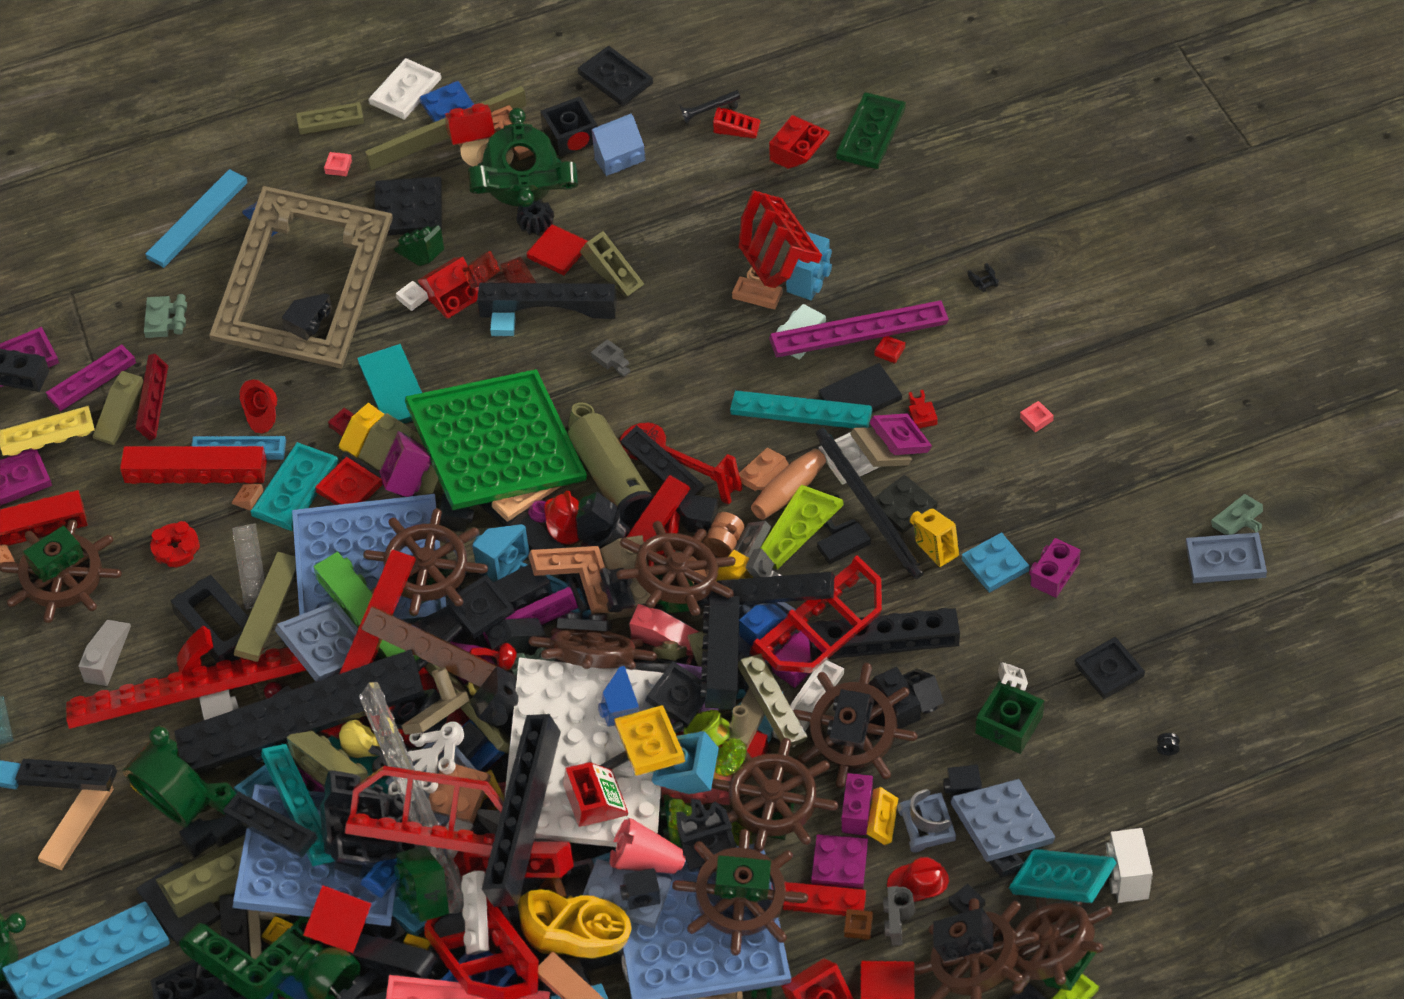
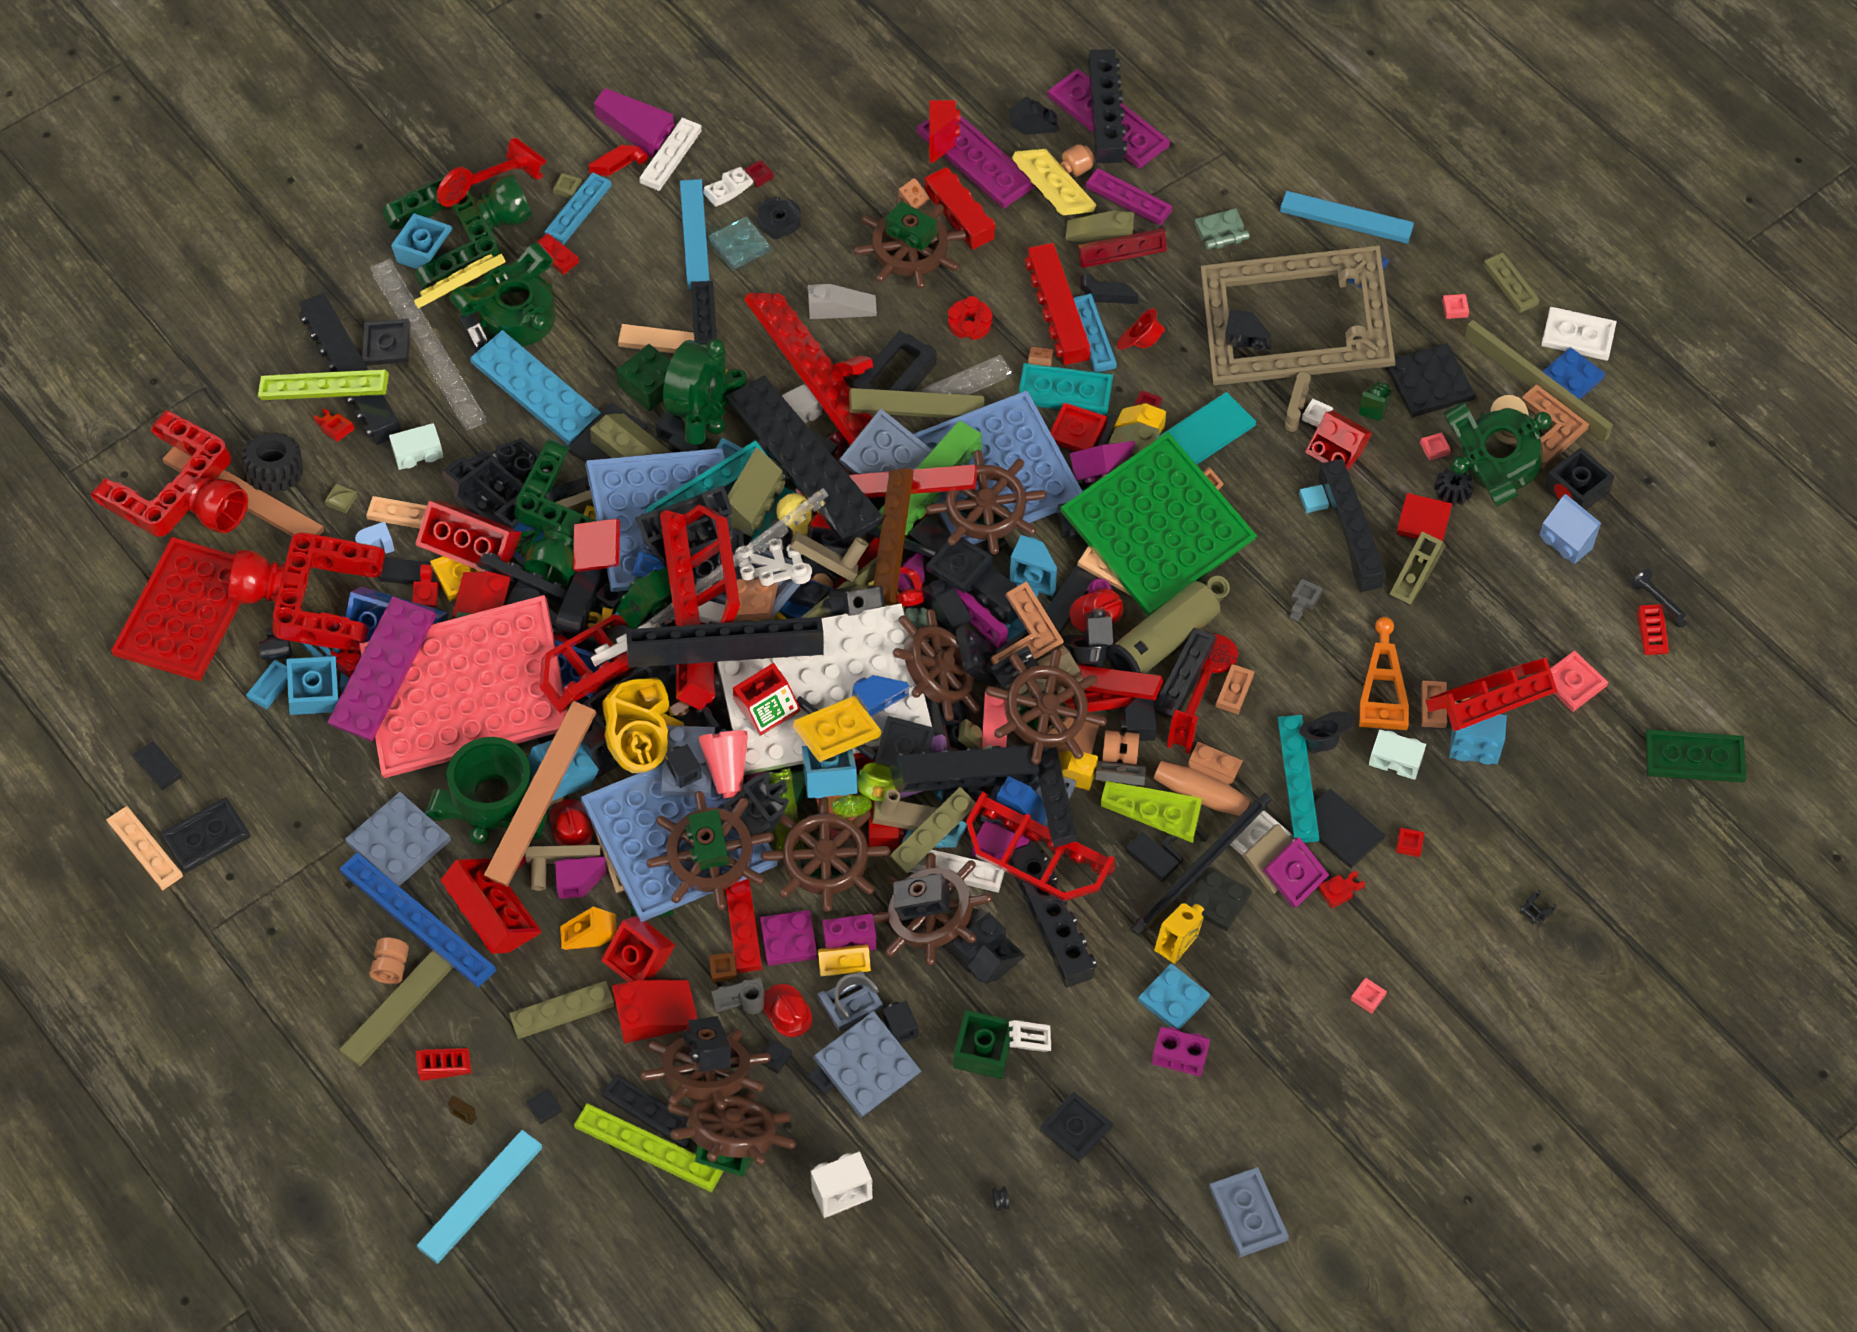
camera: 70 degrees right, 5 degrees up
black plate [222,791,318,858] -> none
red slope [445,103,495,145] -> none
clear red plate [462,250,500,289] -> none
clear red plate [500,256,536,283] -> none
black plate [578,45,653,106] -> none
dark grey plate [745,548,782,578] -> none
red slope [769,115,830,169] -> none
magenta plate [769,300,949,358] -> none
teal tile [1009,849,1116,903] -> none
sand green plate [1211,494,1263,535] -> none
none -> dark green brick [616,344,670,411]
none -> nougat head [1061,144,1094,177]
none -> black piece [1080,274,1138,304]
none -> nougat plate [1216,664,1255,715]
none -> dark tan plate [1285,372,1311,432]
none -> black piece [1299,711,1354,754]
none -> orange plate [1359,617,1409,730]
none -> coral tile [1420,432,1451,461]
none -> coral tile [1550,650,1608,712]

